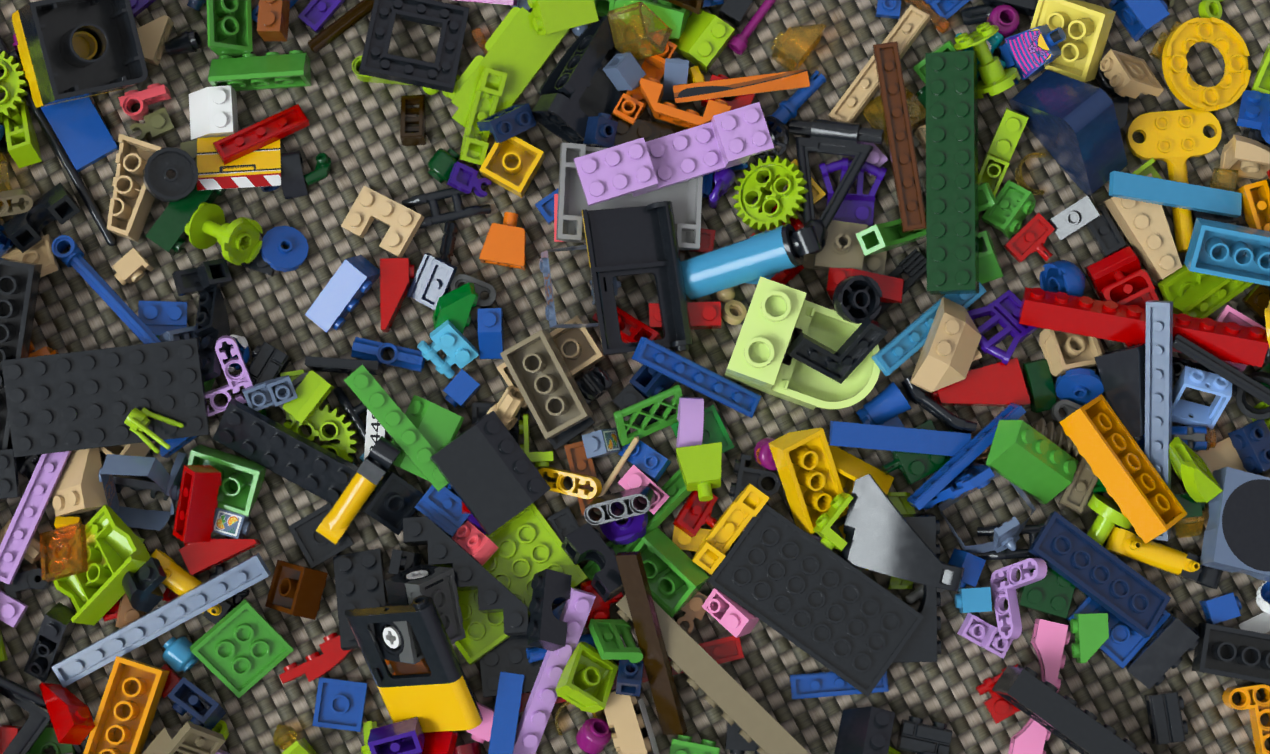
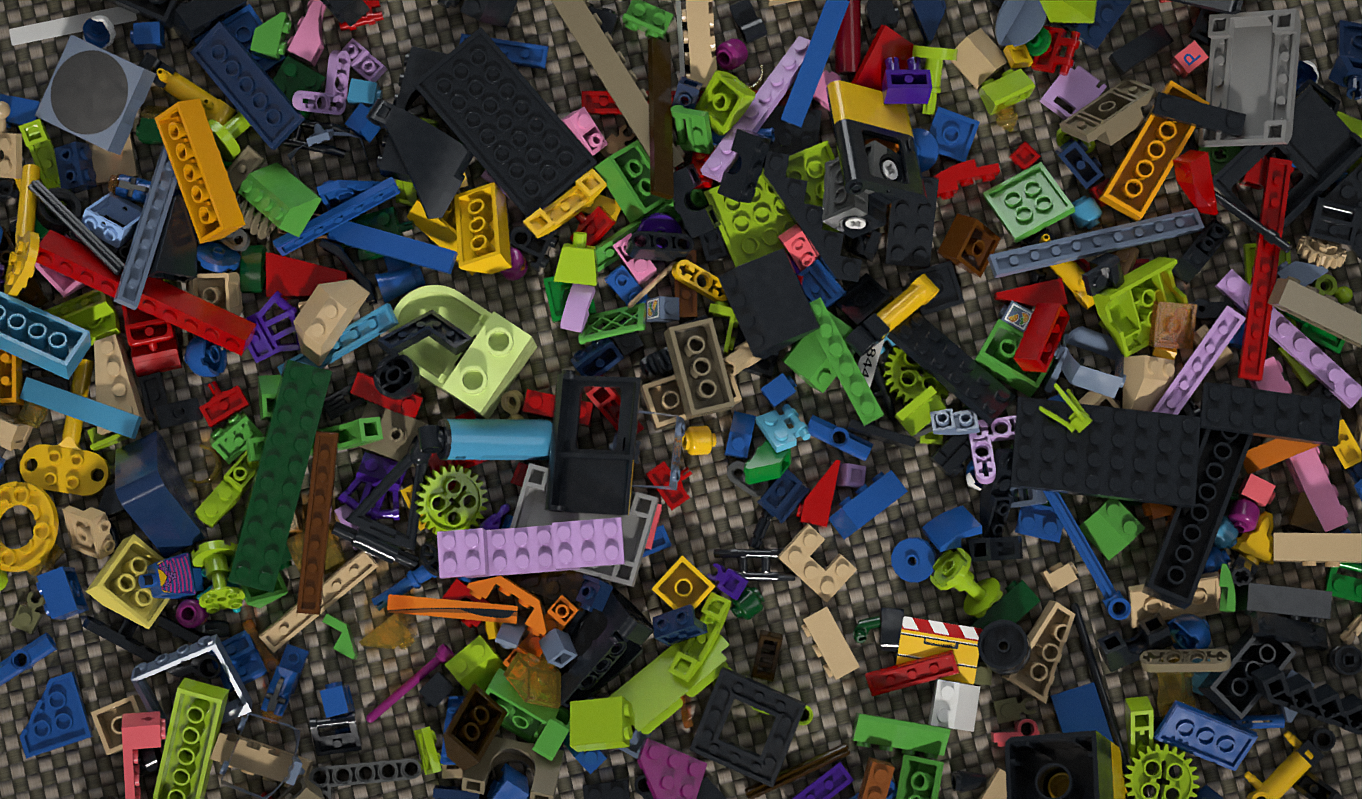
camera: 165 degrees left, 0 degrees up
orange torso [479,212,526,270] -> none
blue tile [632,337,762,418] -> none
lime bracket [813,493,854,551] -> none
lime slope [1169,437,1223,503] -> none
none -> bright green slope [322,614,358,659]
none -> red plate [646,461,692,511]
none -> yellow head [682,426,716,455]
none -> tan brick [801,607,860,680]
none -> lavender slope [837,463,866,488]
none -> blue dish [897,128,939,172]
none -> blue slope [922,505,982,552]
none -> red tile [1009,141,1041,171]
none -> bright green slope [1079,498,1145,561]

